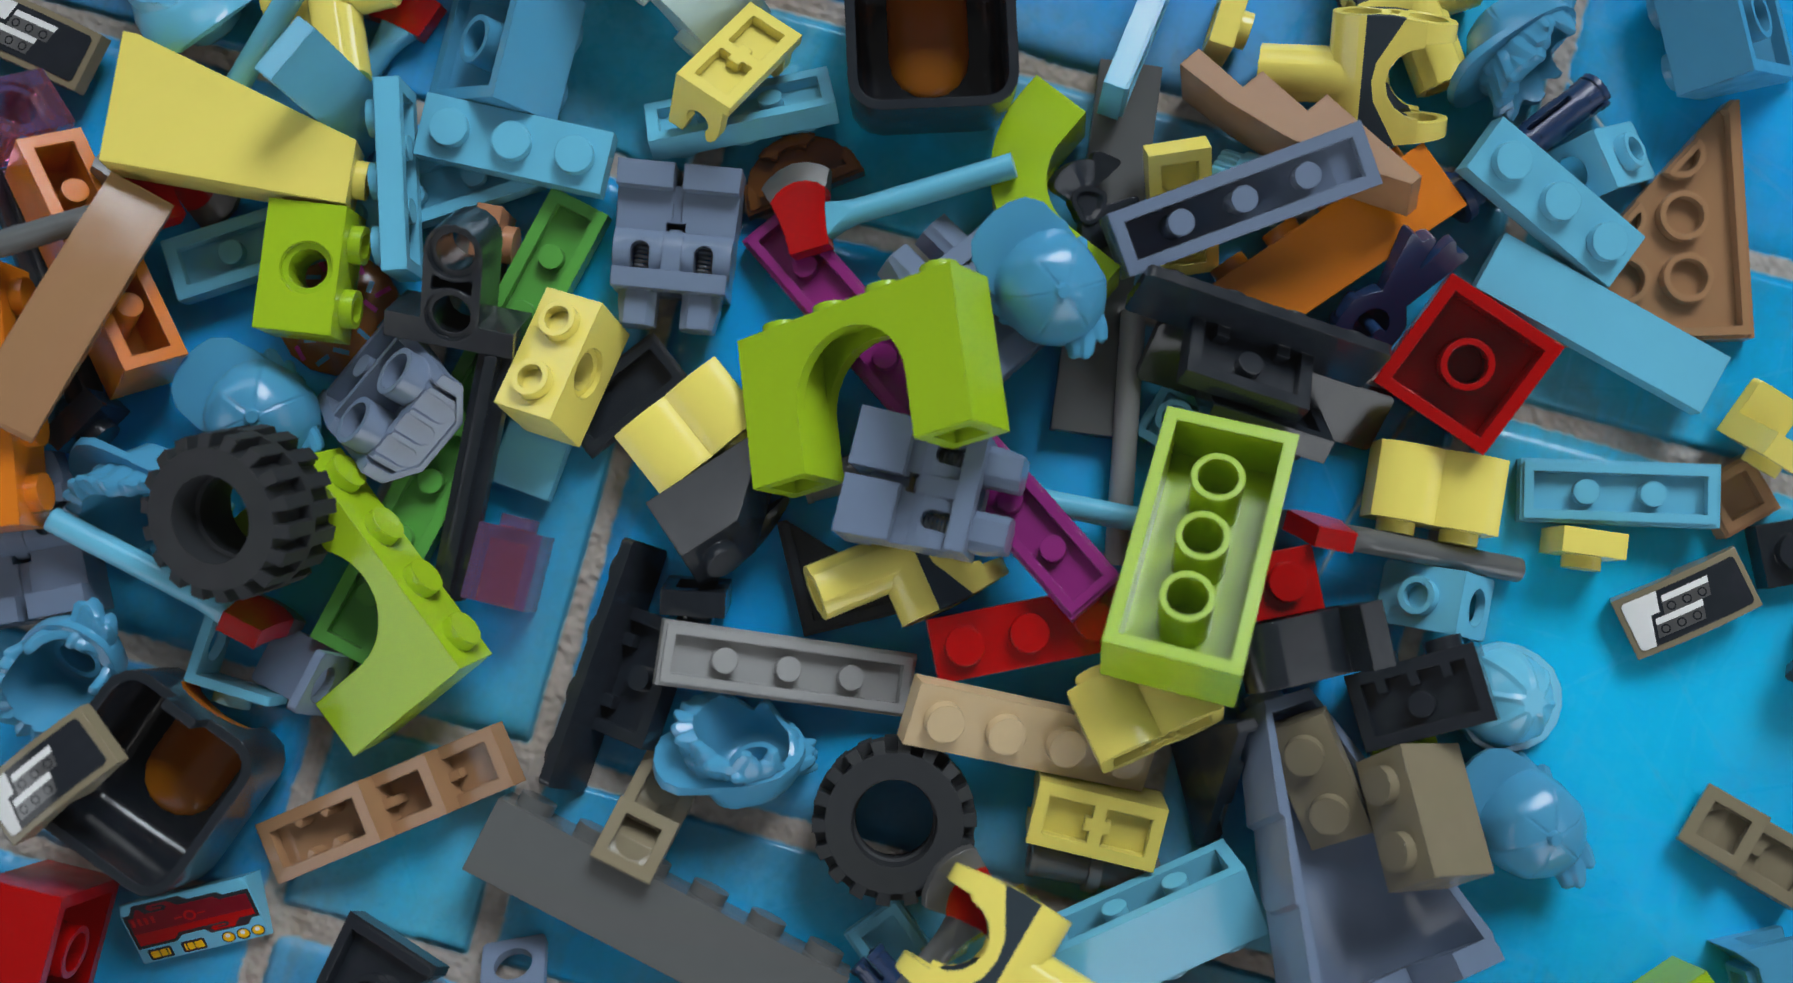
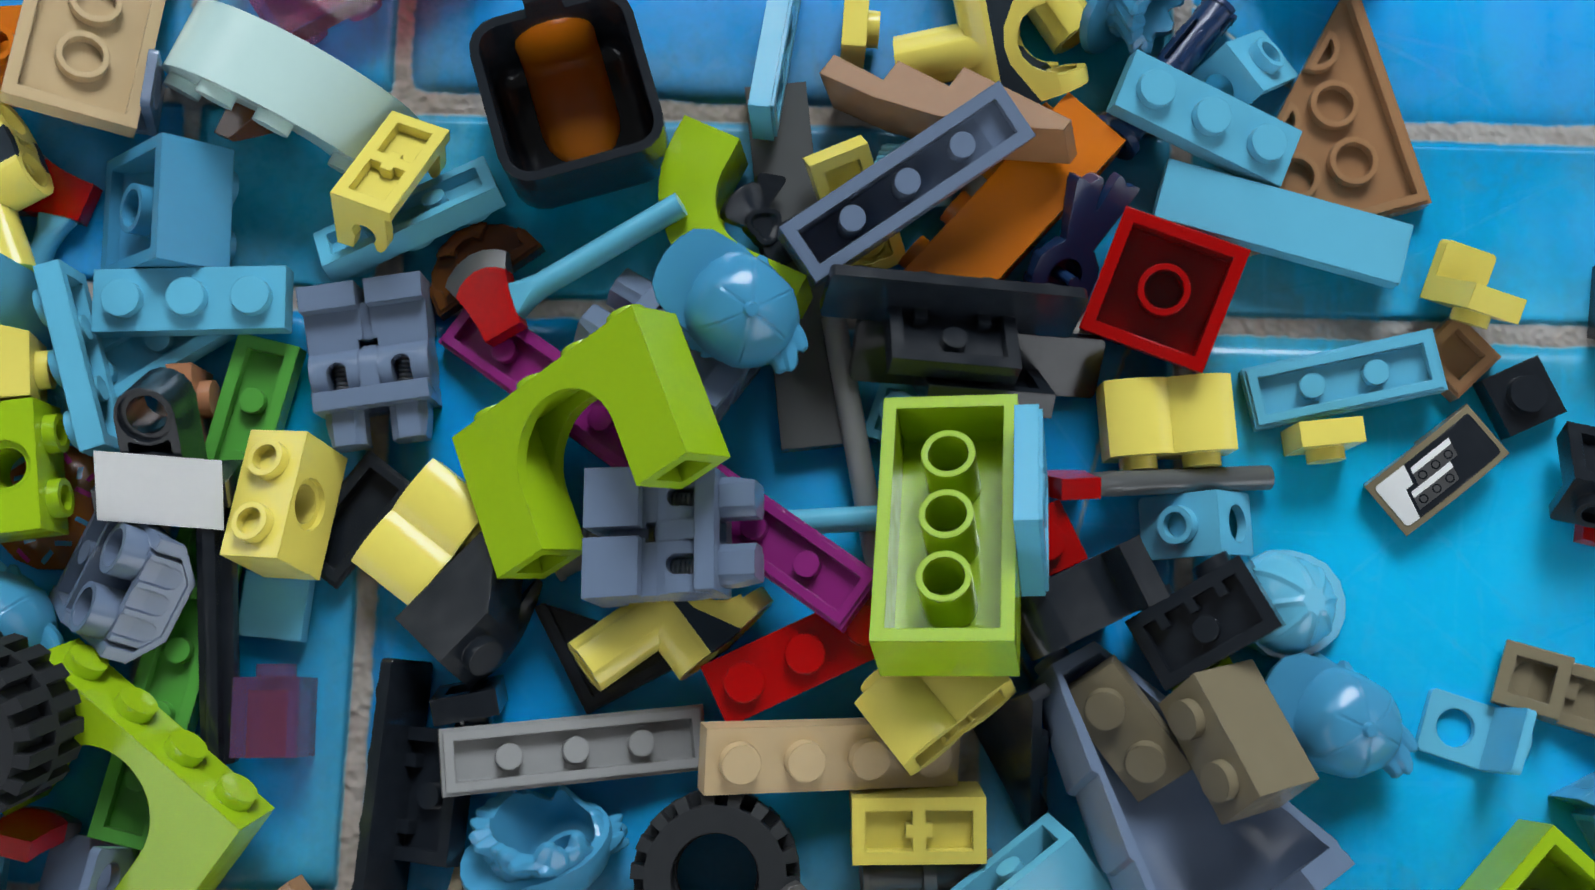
camera: 15 degrees left, 5 degrees down
none -> white sticker [93,450,224,530]
none -> medium azure tile [1013,404,1049,597]
none -> medium azure bracket [1415,689,1537,775]

